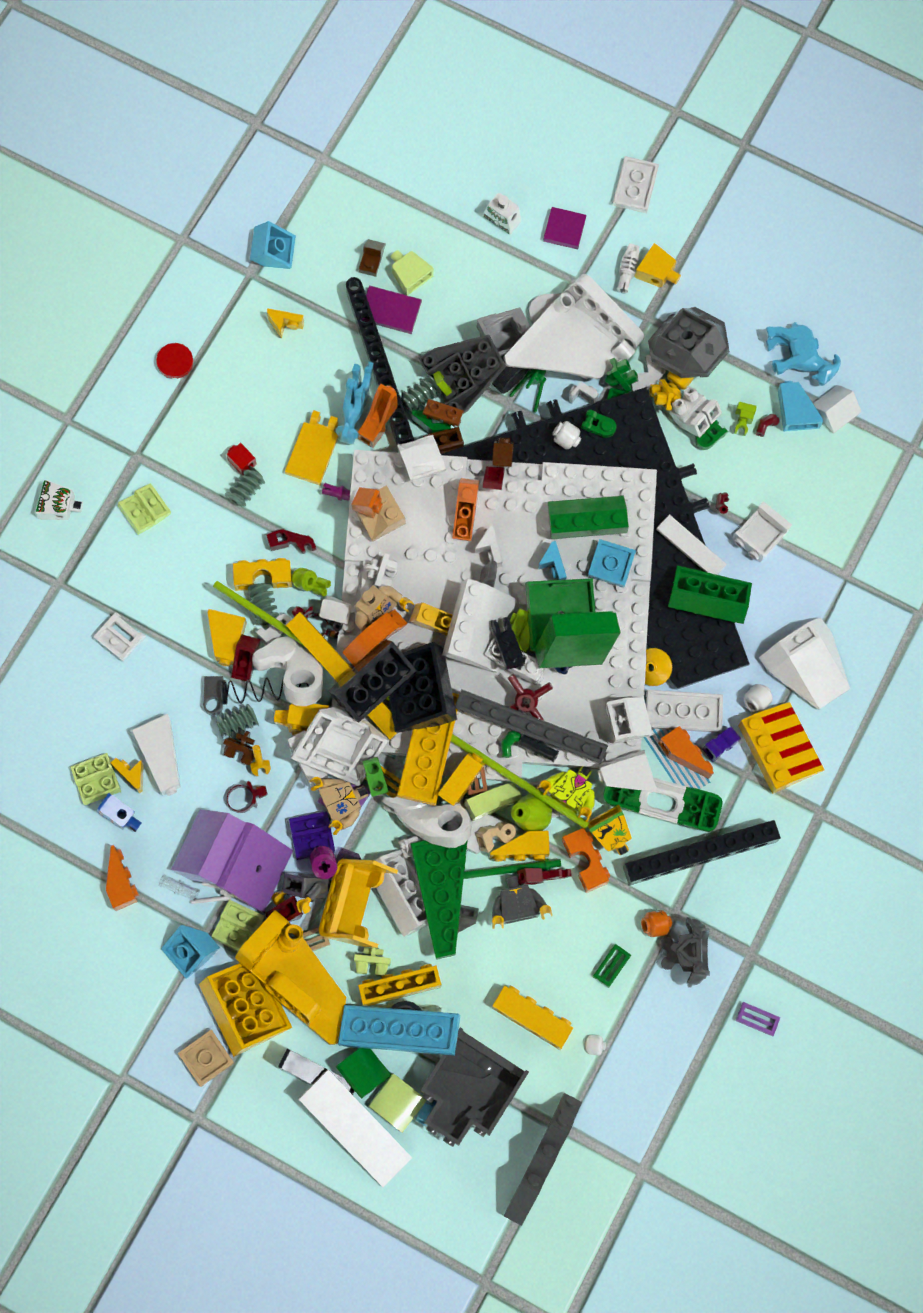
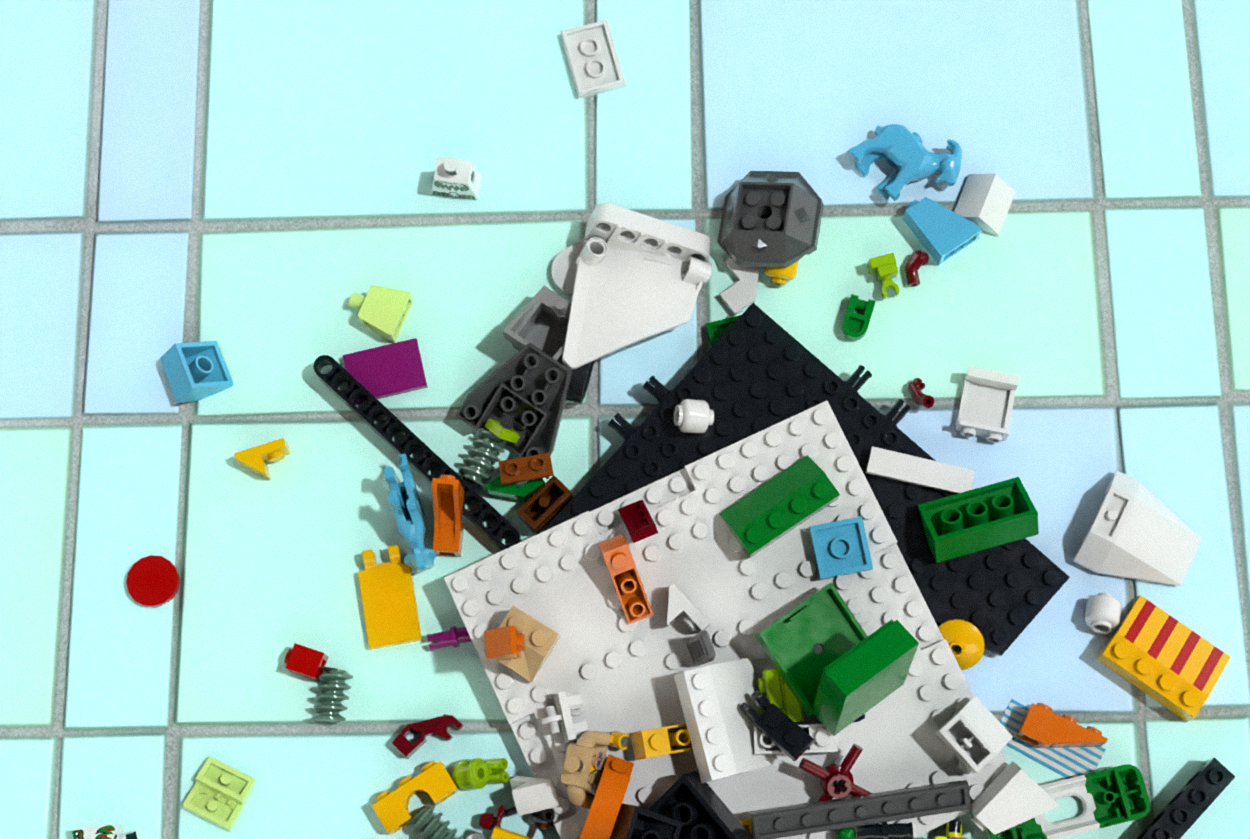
camera: 20 degrees left, 0 degrees up
reddish brown slope [359,239,386,277] -> none
white slope [397,435,446,481] -> none
reddish brown slope [492,438,514,467] -> none
green plant [510,369,547,413] -> none
medium azure slope [538,541,567,580] -> none
magenta tile [543,207,587,250] -> none
white bracket [569,381,599,405] -> none
green plate [581,410,616,438] -> none
green hips [605,357,639,392] -> none
white hinge [617,243,640,293] -> none
yellow torso [635,243,681,287] -> none
white tile [646,689,723,733] -> none
yellow hips [649,379,682,410] -> none
white hips [670,386,722,438] -> none
dark purple leg [702,726,742,763] -> none

